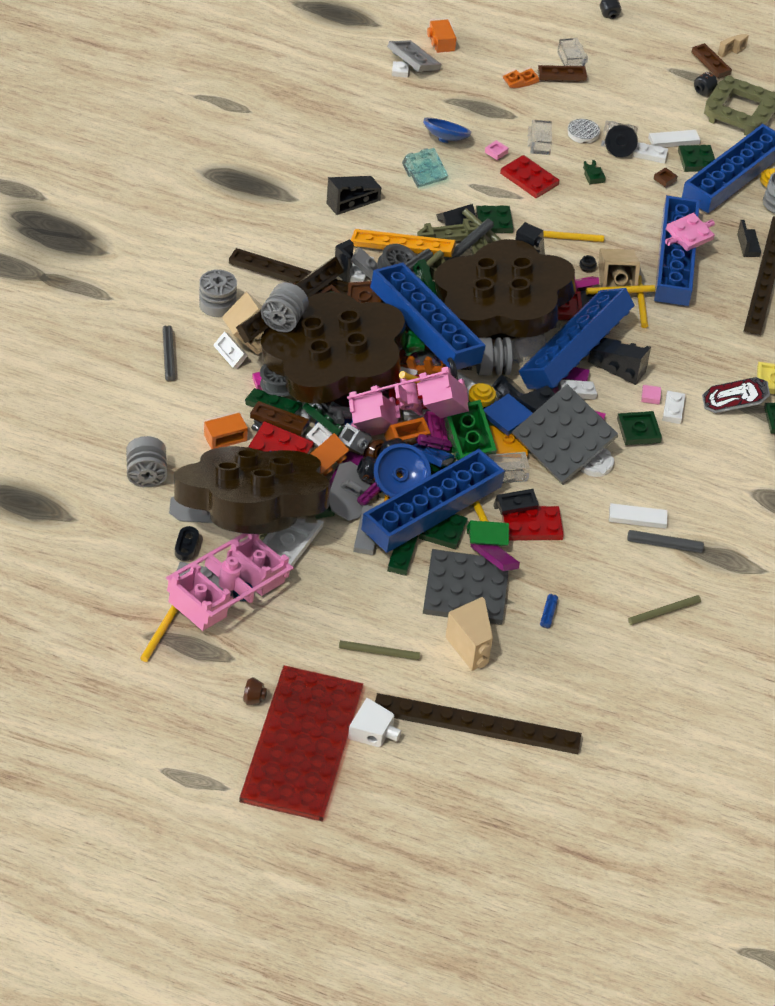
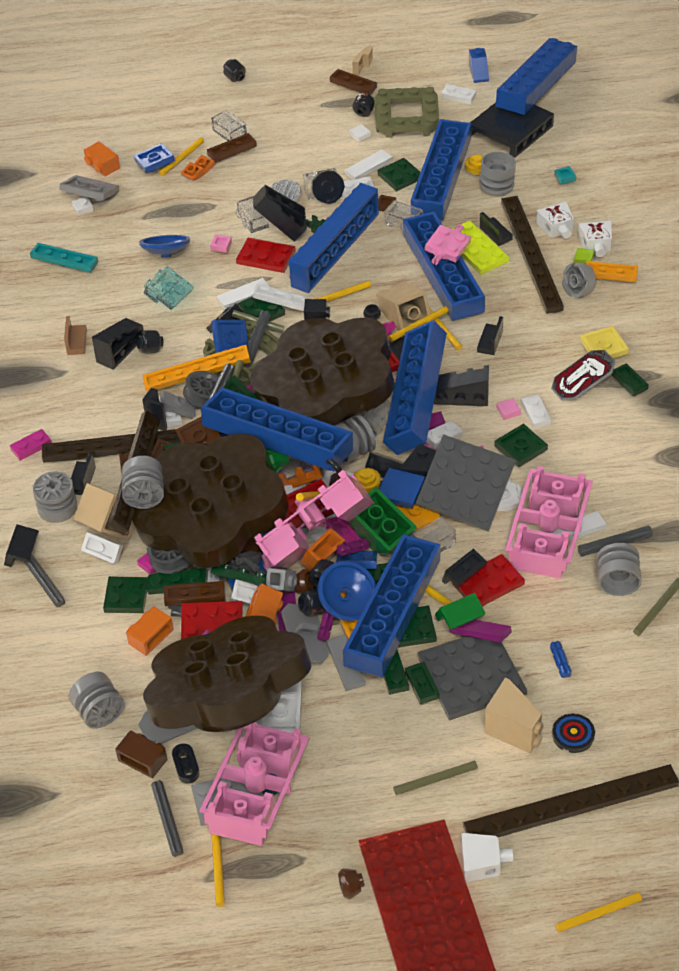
camera: 20 degrees left, 0 degrees up
none -> black panel [4,524,39,567]
none -> dark pink plate [10,429,52,461]
none -> teal plate [30,243,98,273]
none -> medium nougat panel [64,316,87,355]
none -> black panel [71,453,96,495]
none -> dark green plate [103,576,148,613]
none -> reddish brown piece [115,730,168,779]
none -> blue plate [133,143,175,173]
none -> black head [136,330,164,353]
none -> dark grey axle [151,780,183,857]
none -> yellow bar [159,137,204,176]
none -> blue tile [211,320,249,353]
none -> white tile [217,278,270,310]
none -> black wedge [253,185,307,242]
none -> white tile [253,284,306,311]
none -> blue brick [288,183,379,294]
none -> white tile [349,124,371,142]
none -> clear piece [384,200,423,231]
none -> dark green plate [405,662,440,704]
none -> neon yellow plate [452,220,509,275]
none -> black panel [477,316,503,355]
none -> bright pink piece [505,466,593,579]
none -> black tile [552,713,595,753]
none -> yellow bar [555,892,642,933]
none -> light grey wheel [597,543,642,596]

